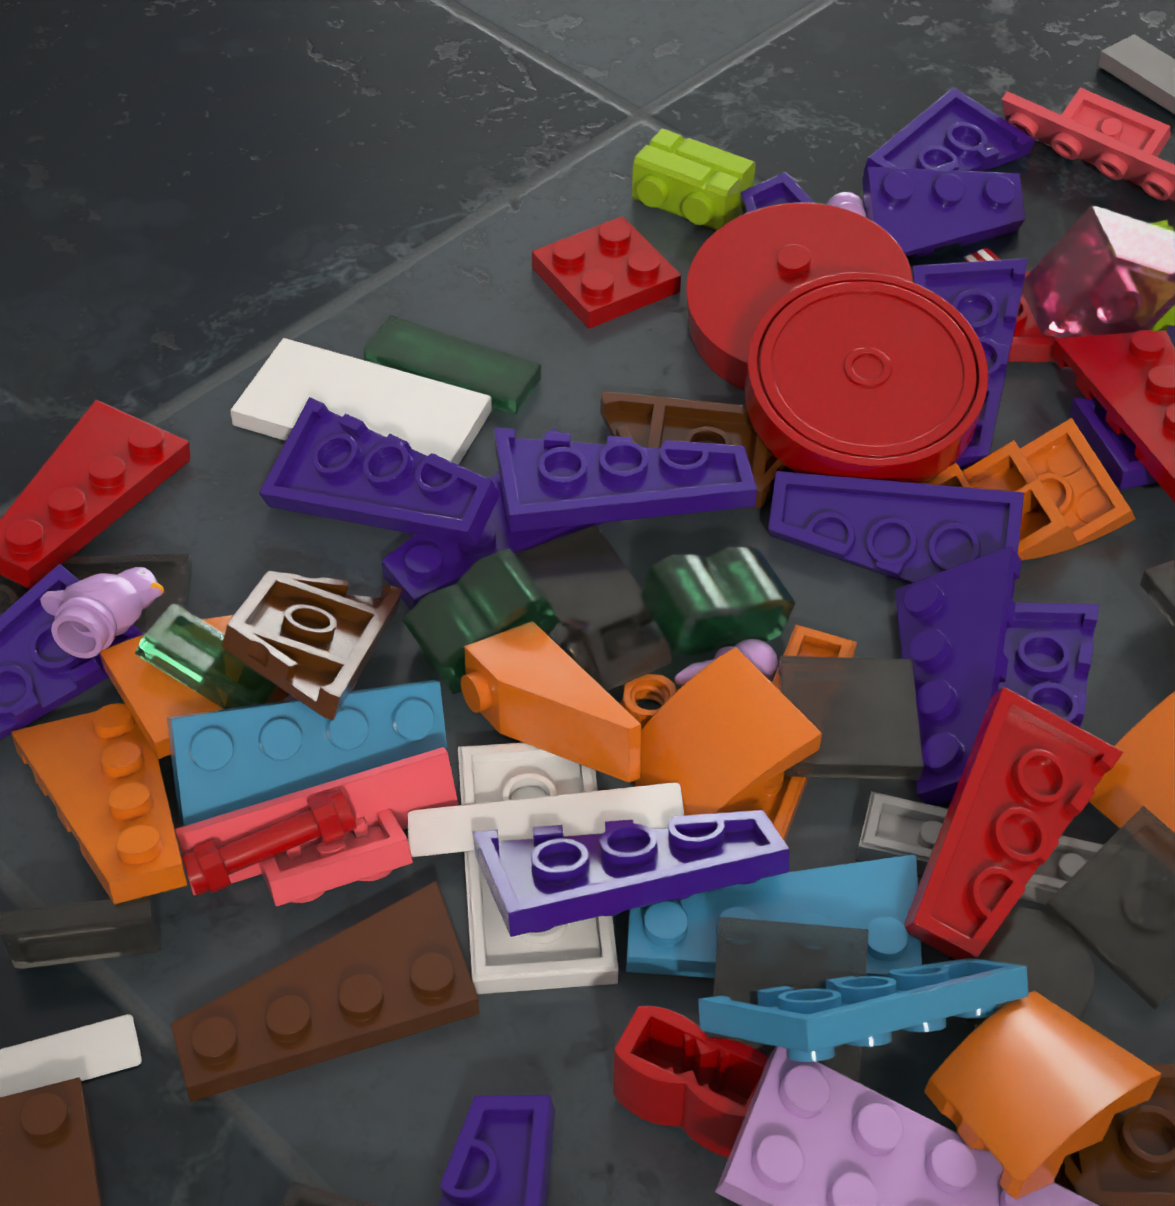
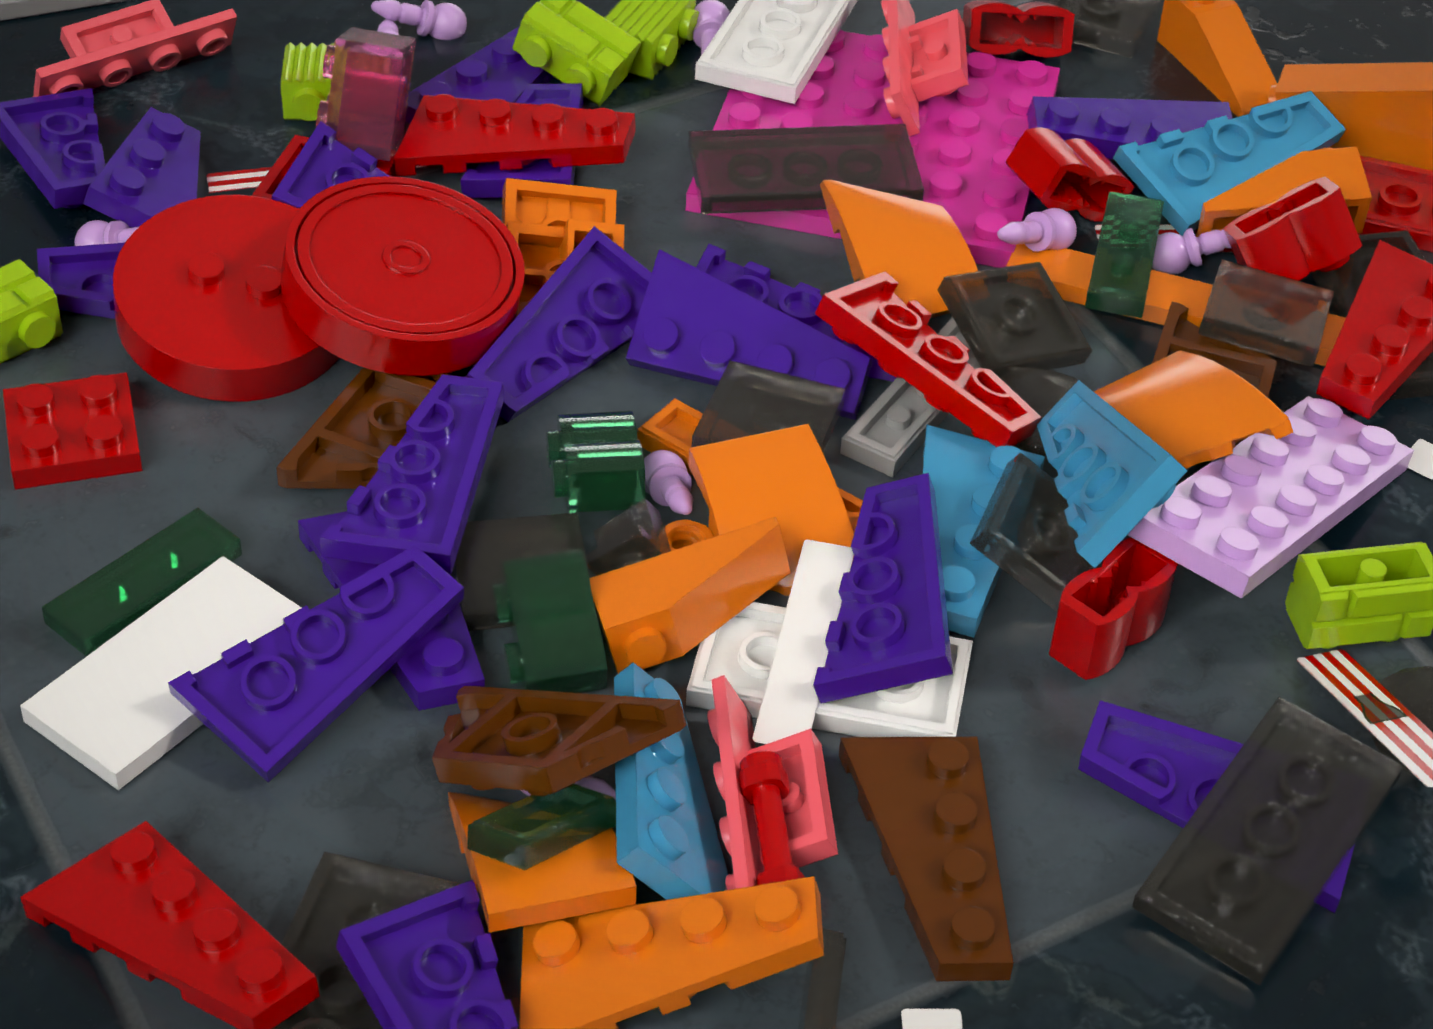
camera: 75 degrees left, 5 degrees down
lavender animal [40,567,165,658] -> none

